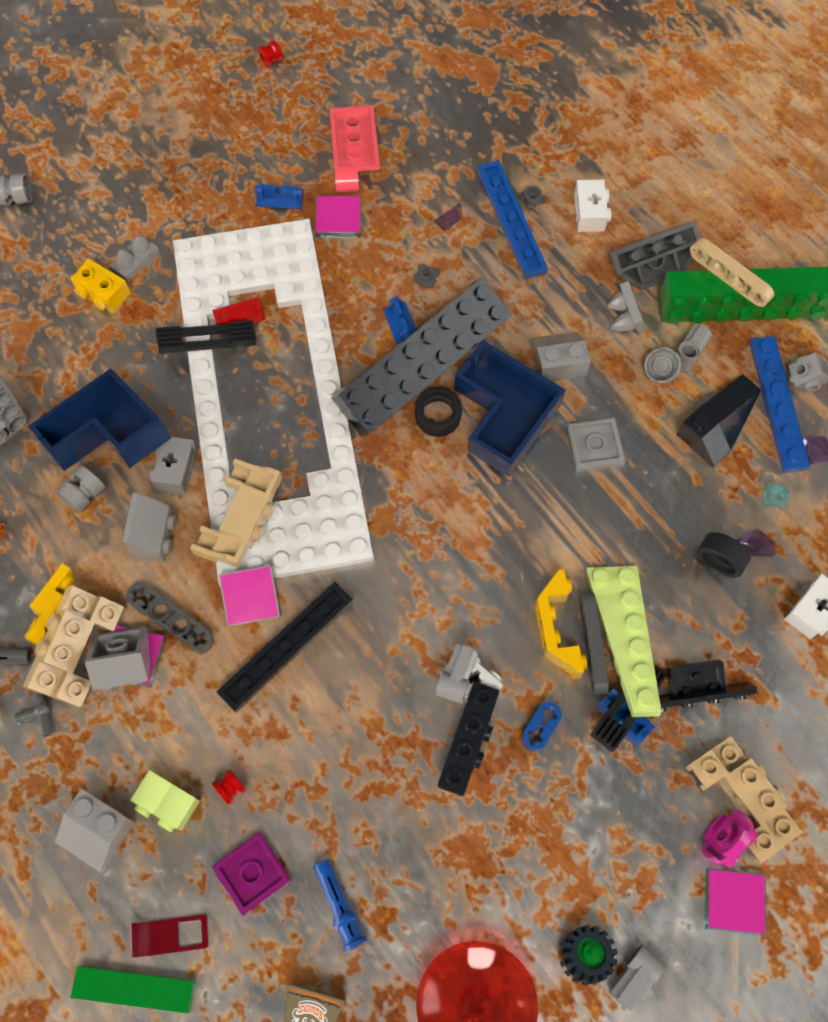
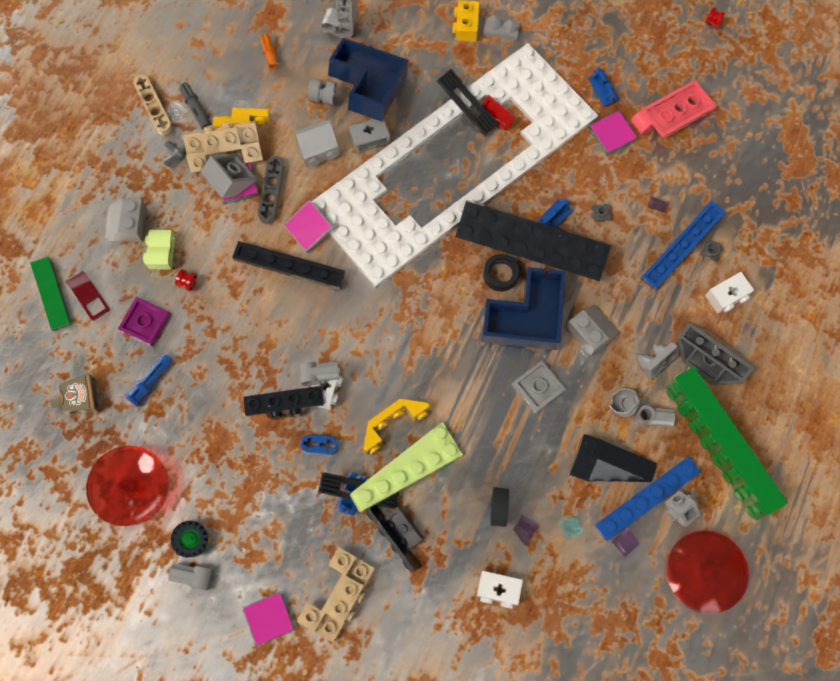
camera: 60 degrees right, 5 degrees up
tan bracket [190,458,282,568] -> none
dark grey beam [579,593,609,696] -> none
tan beam [690,238,774,307] -> none
dark pink plate [701,810,758,868] -> none

